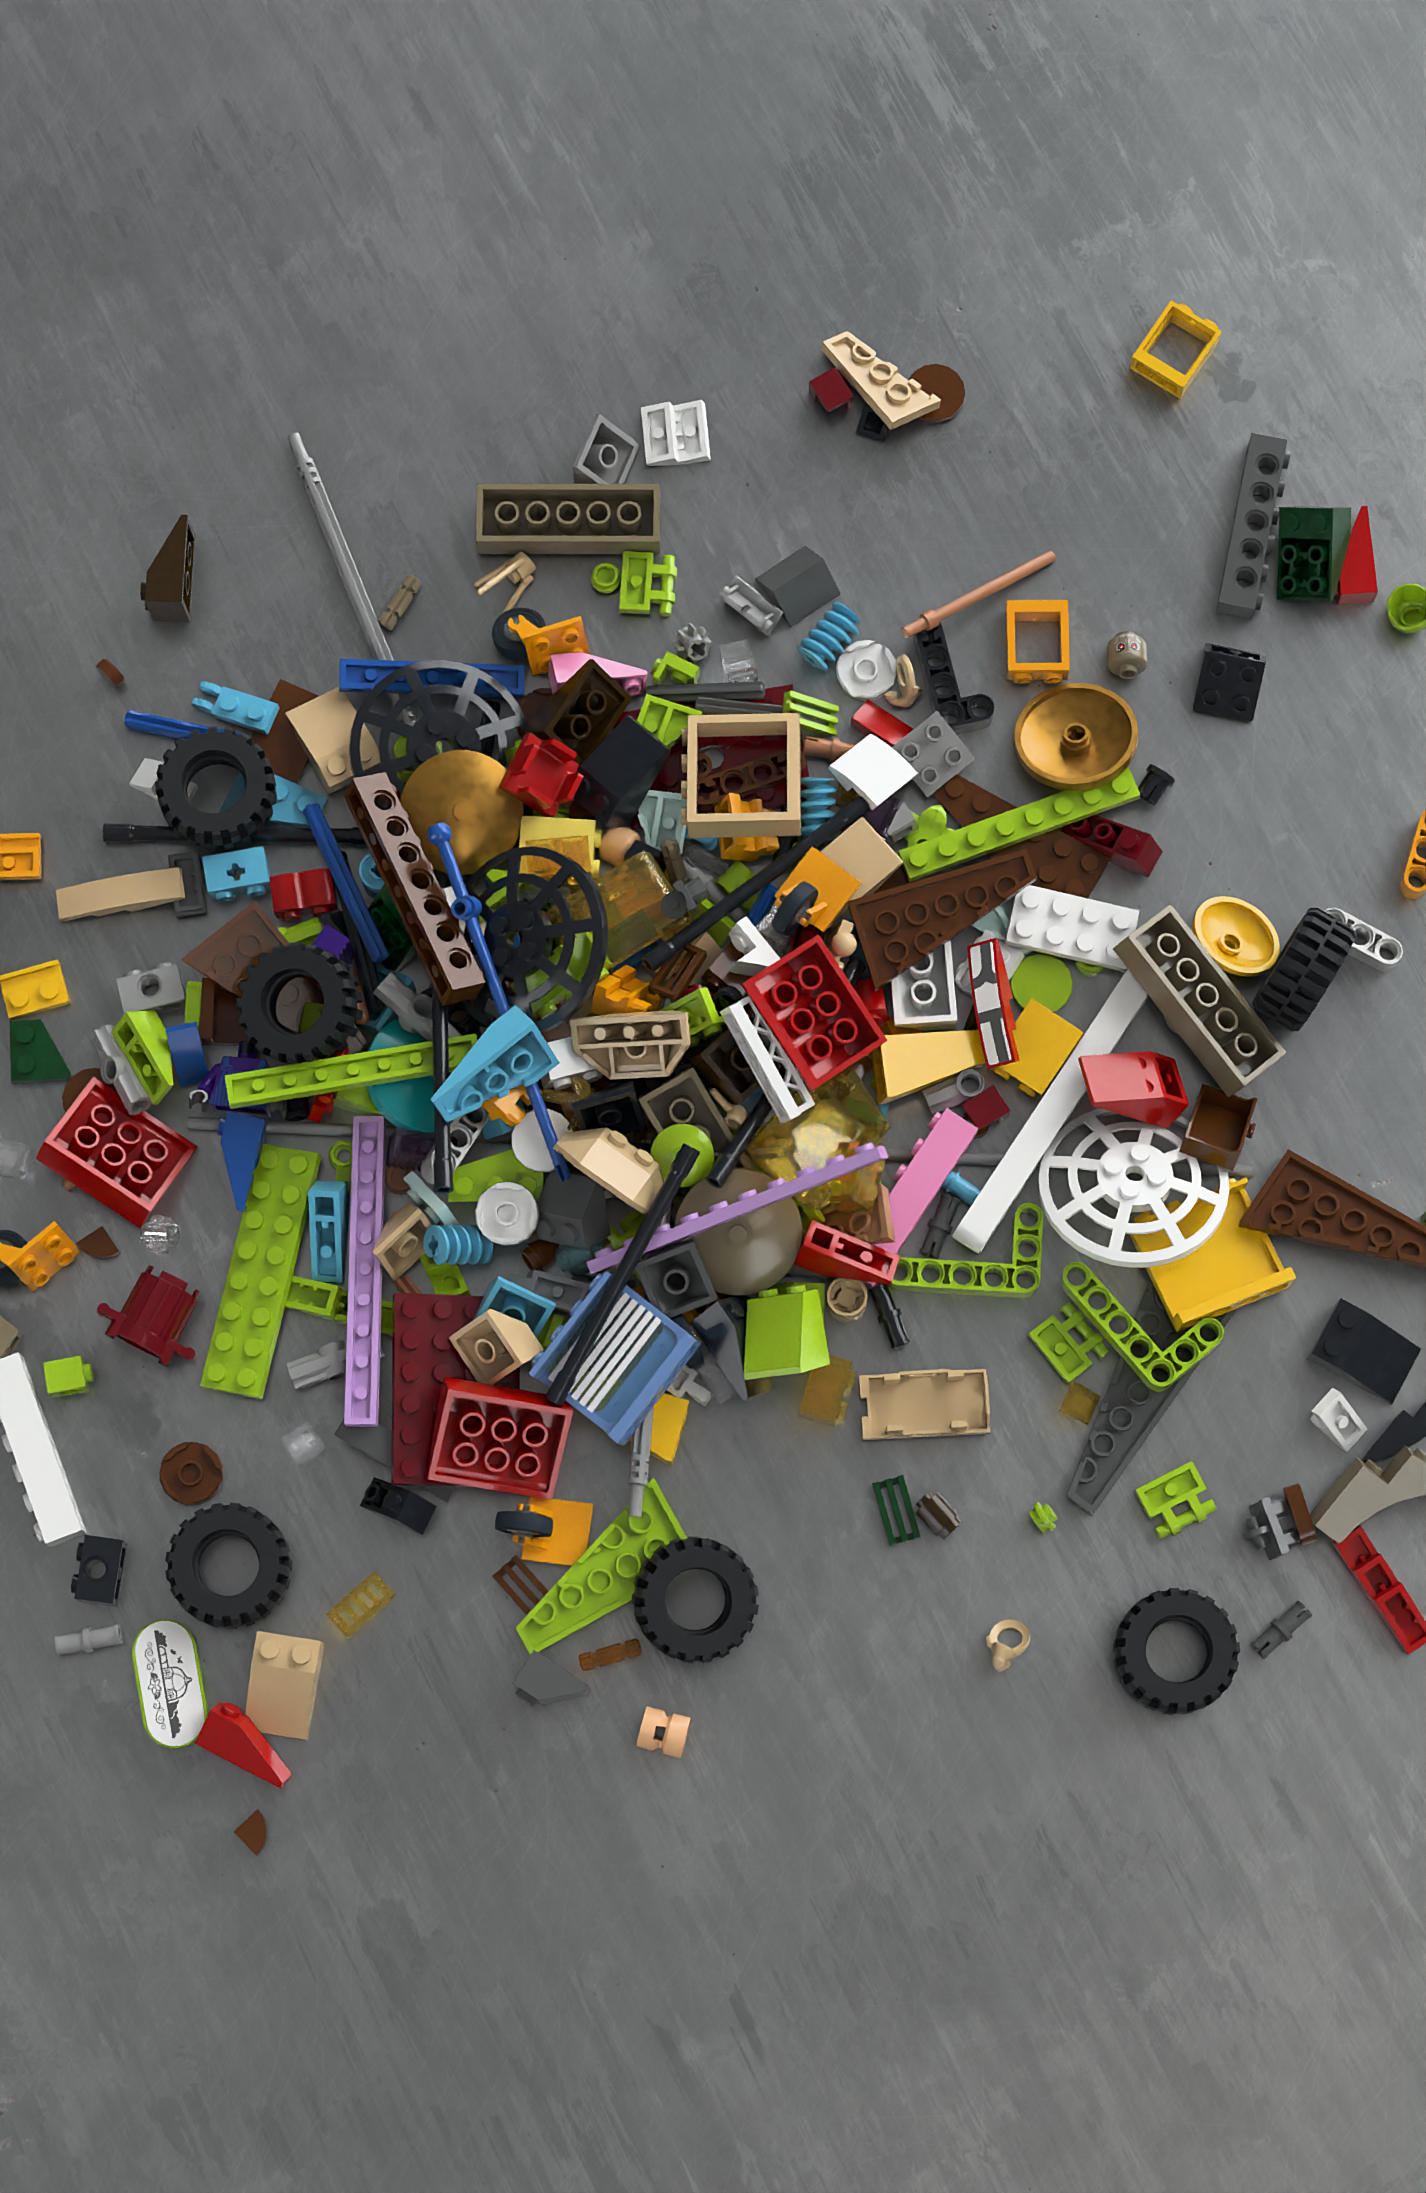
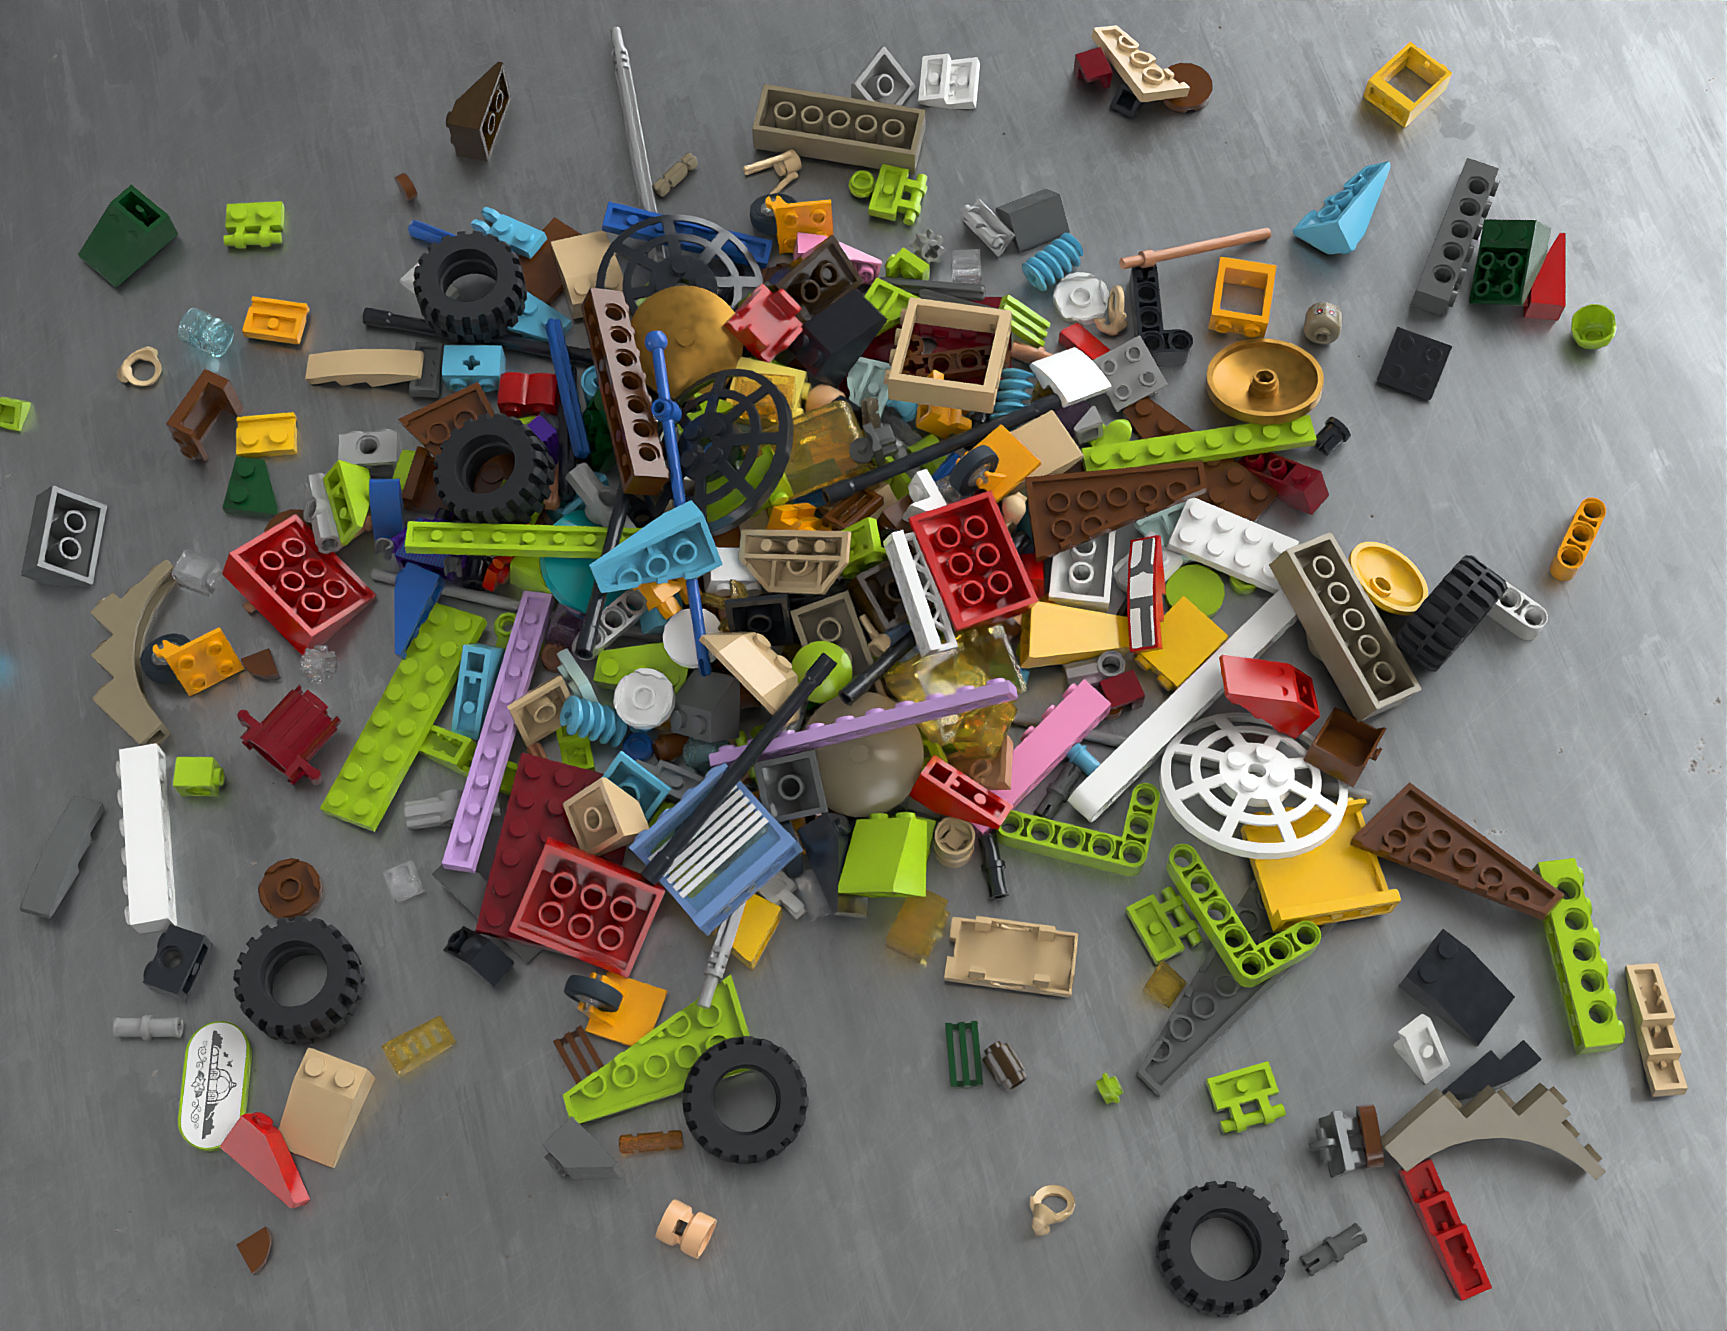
camera: 10 degrees right, 10 degrees down
none -> blue tile [623,732,654,763]
none -> medium azure wedge [1292,161,1391,255]

